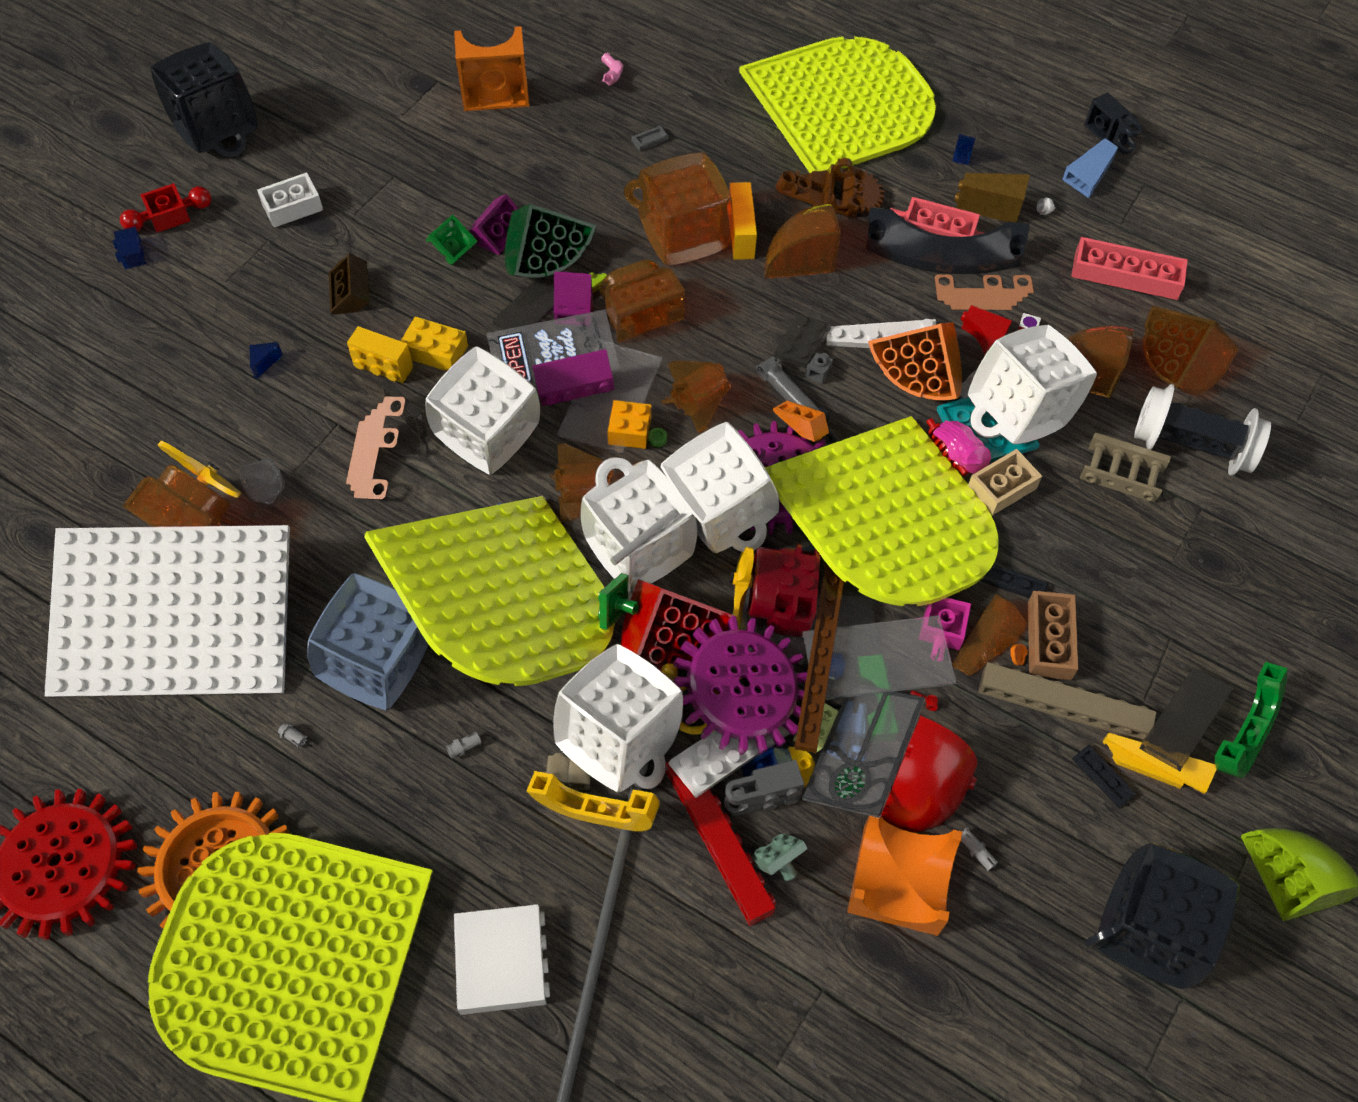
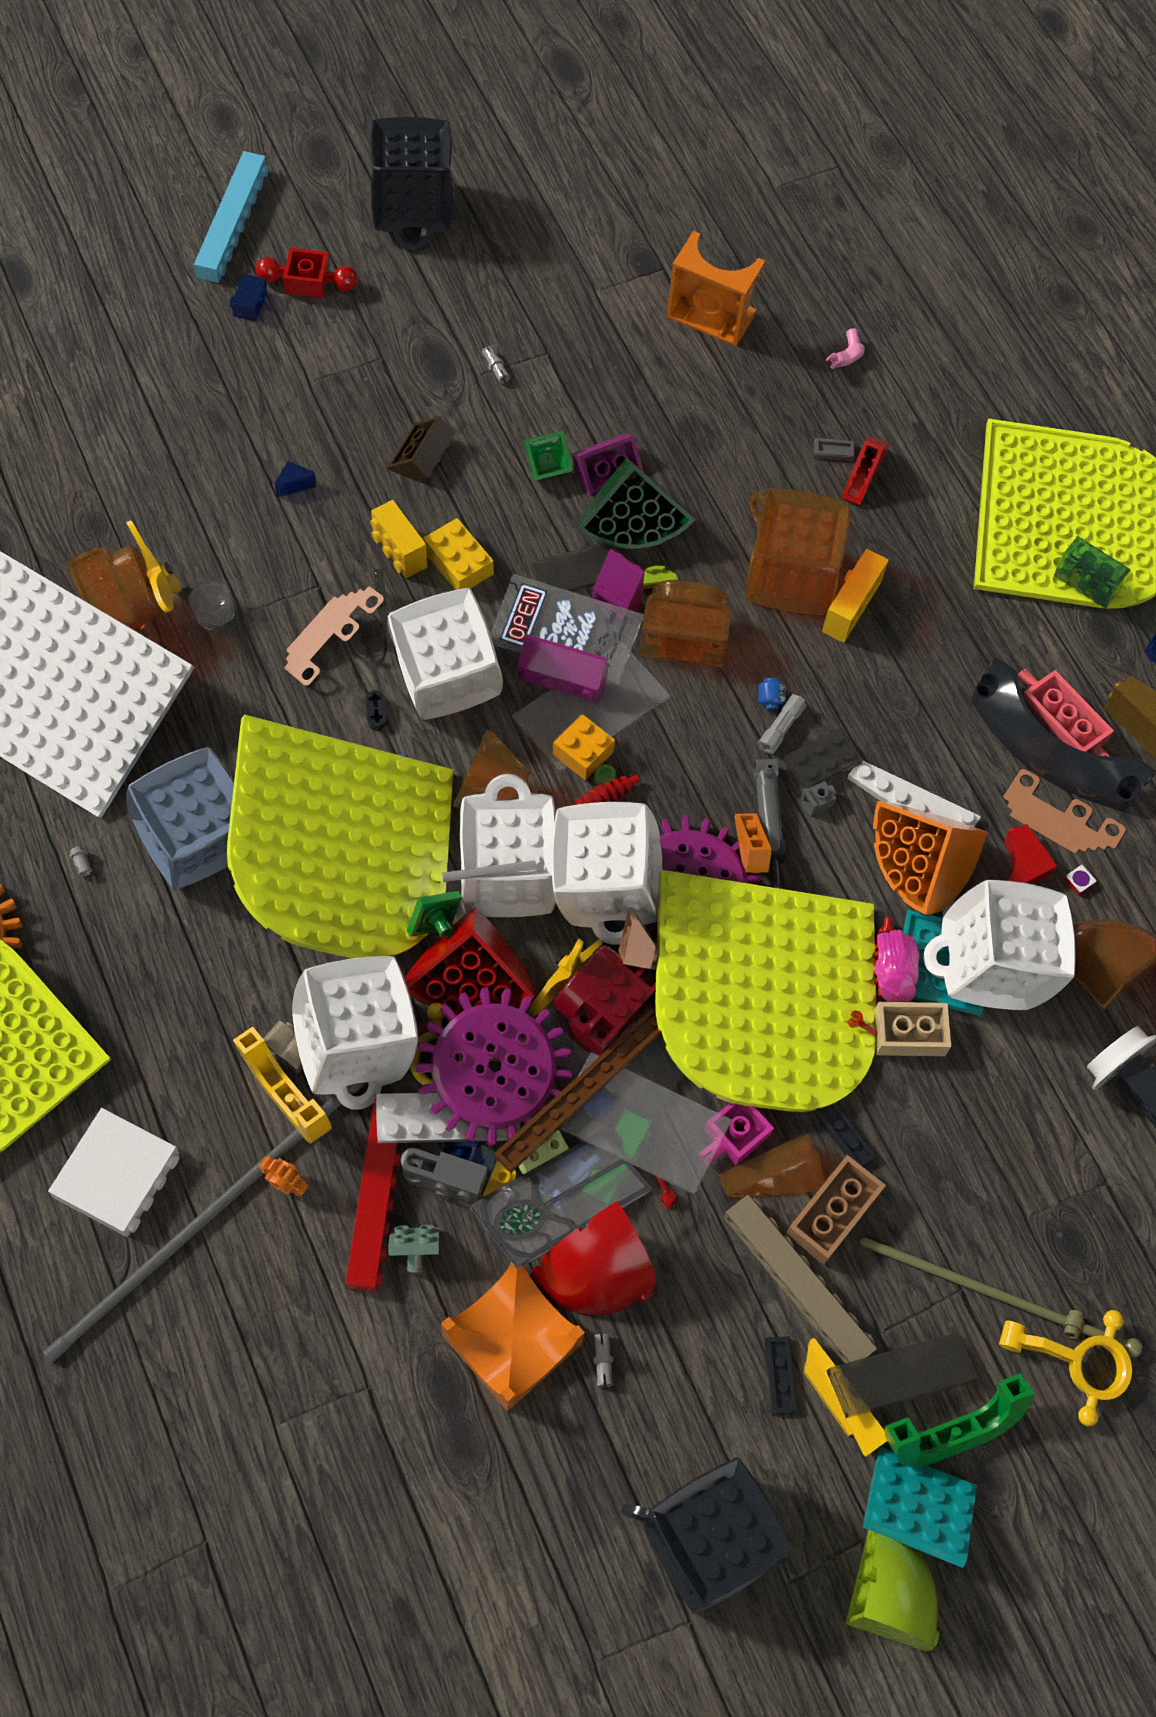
camera: 30 degrees right, 5 degrees up
white brick [257,173,323,228] -> none
light grey pin [446,732,482,758] -> none
clear orange brick [661,360,731,433] -> none
clear orange brick [764,203,841,279] -> none
reddish brown connector [775,158,885,217] -> none
orange piece [1011,644,1028,666] -> none
dark tan fence [1080,432,1171,503] -> none
none -> medium azure brick [194,151,269,283]
none -> orange gear [259,1156,308,1197]
none -> black beam [365,690,387,731]
none -> light grey pin [482,346,510,384]
none -> red piece [574,774,640,805]
none -> nougat slope [619,907,658,969]
none -> blue head [758,678,786,711]
none -> light grey axle [758,694,807,754]
none -> red arch [842,436,890,505]
none -> red hand [848,1010,878,1036]
none -> olive bar [860,1237,1143,1358]
none -> teal plate [863,1447,977,1568]
none -> yellow piece [999,1310,1132,1426]
none -> clear green brick [1054,536,1131,609]

